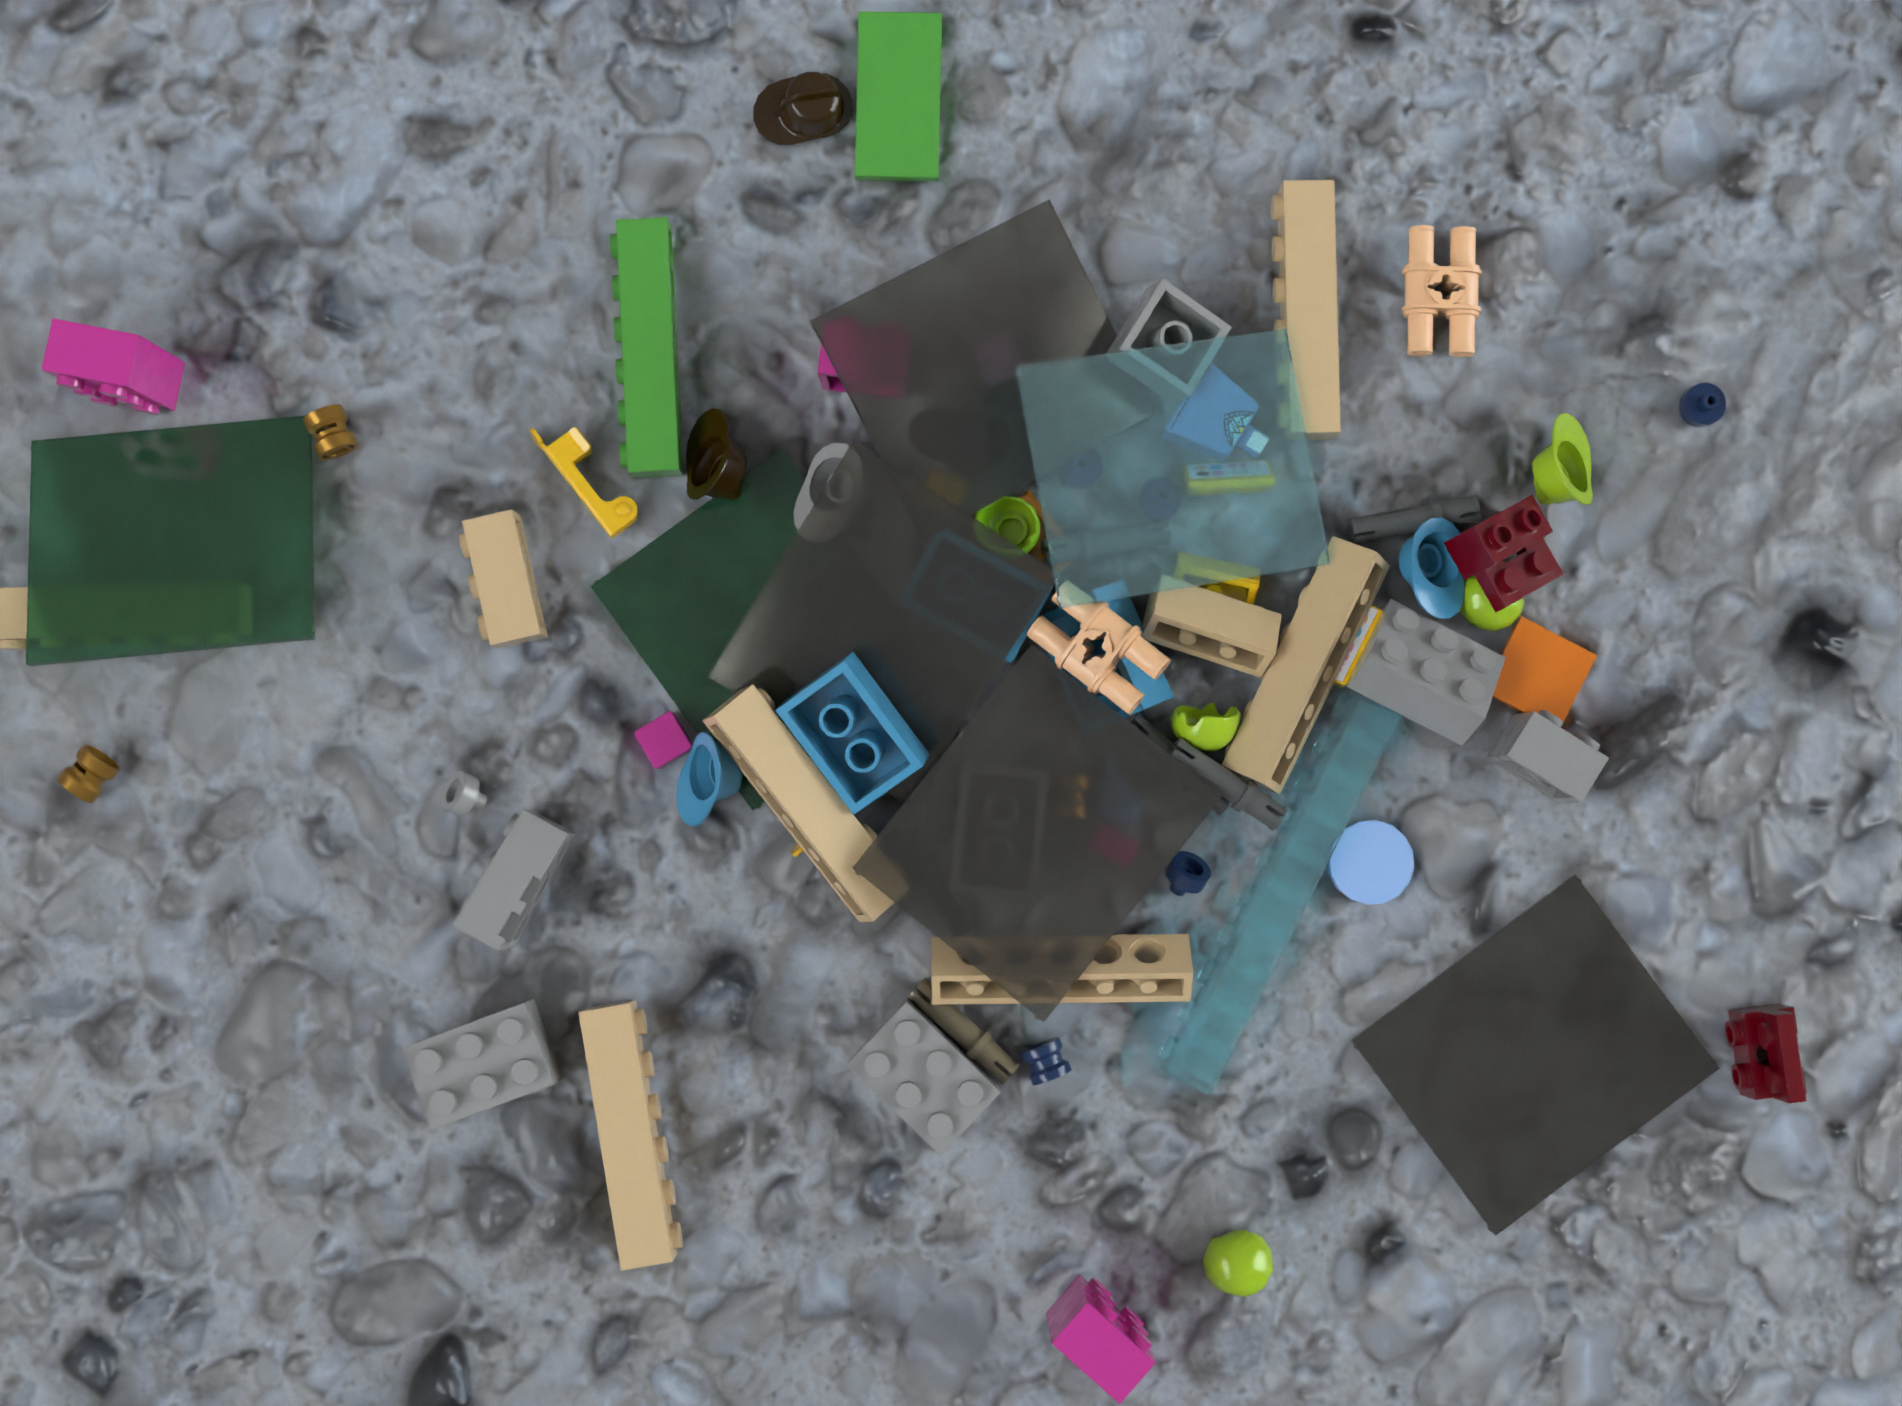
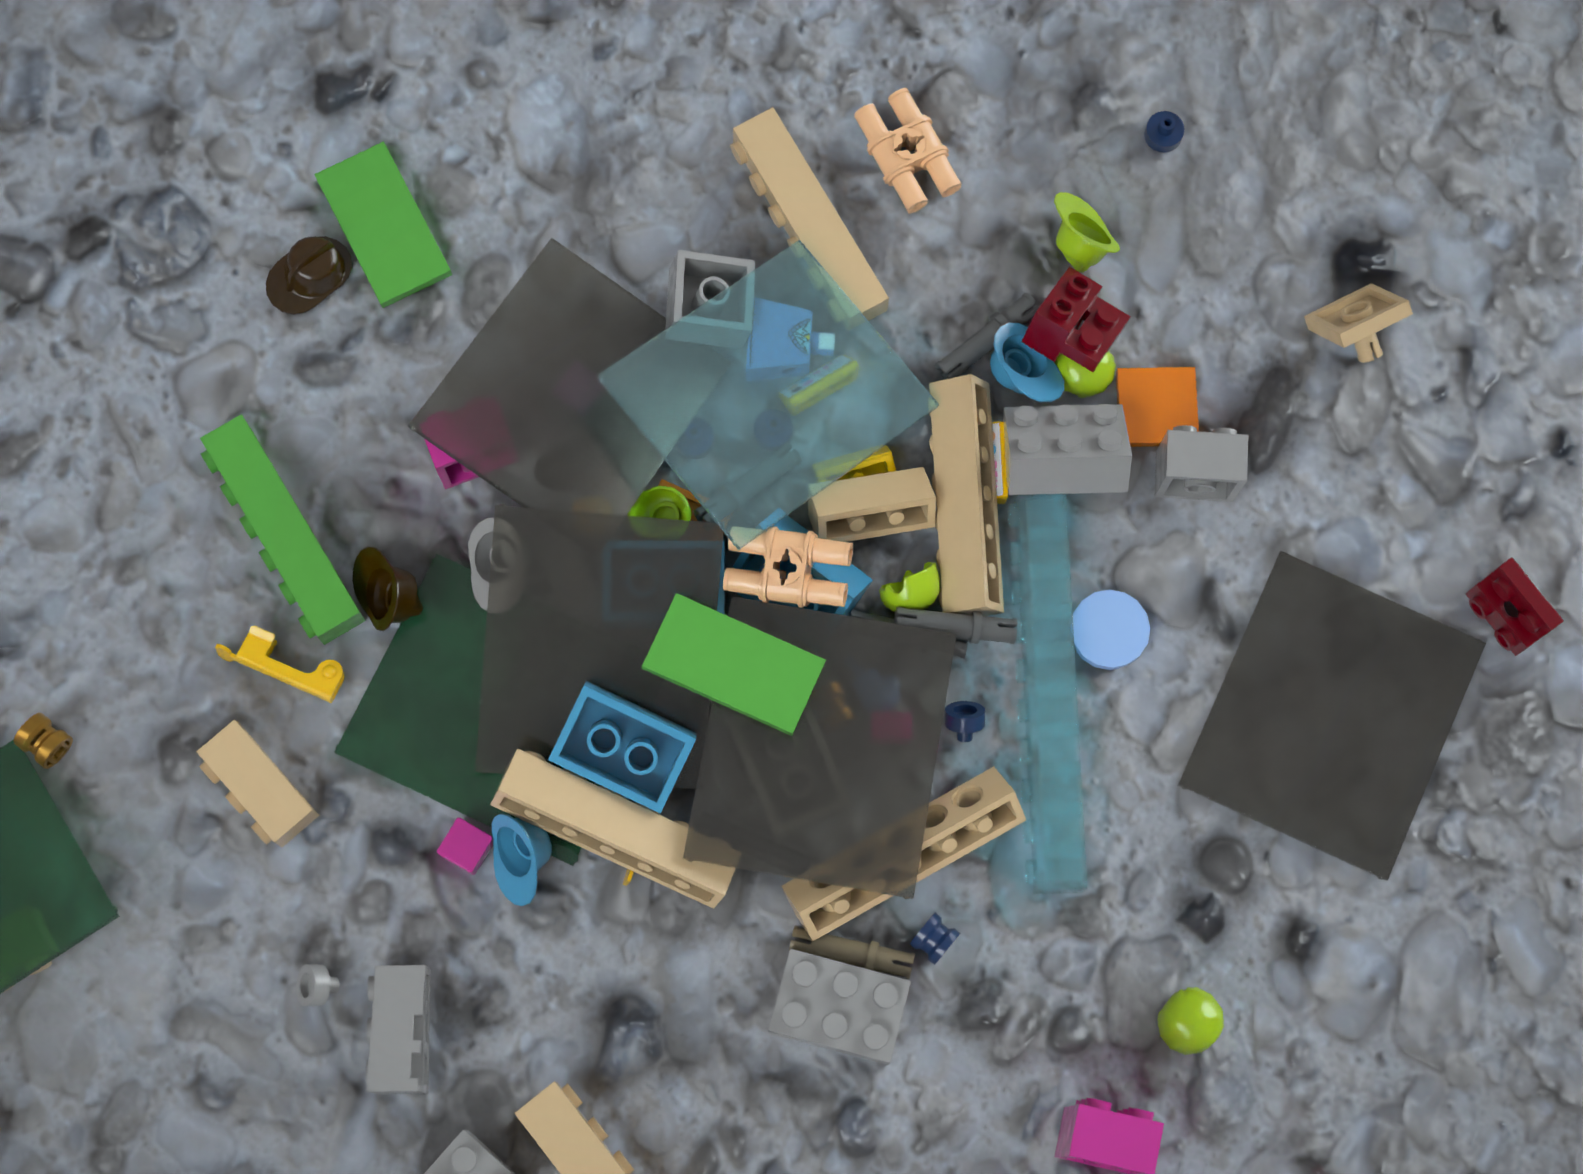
camera: 30 degrees left, 10 degrees down
none -> bright green tile [642,593,826,736]
none -> tan tile [1304,284,1413,363]

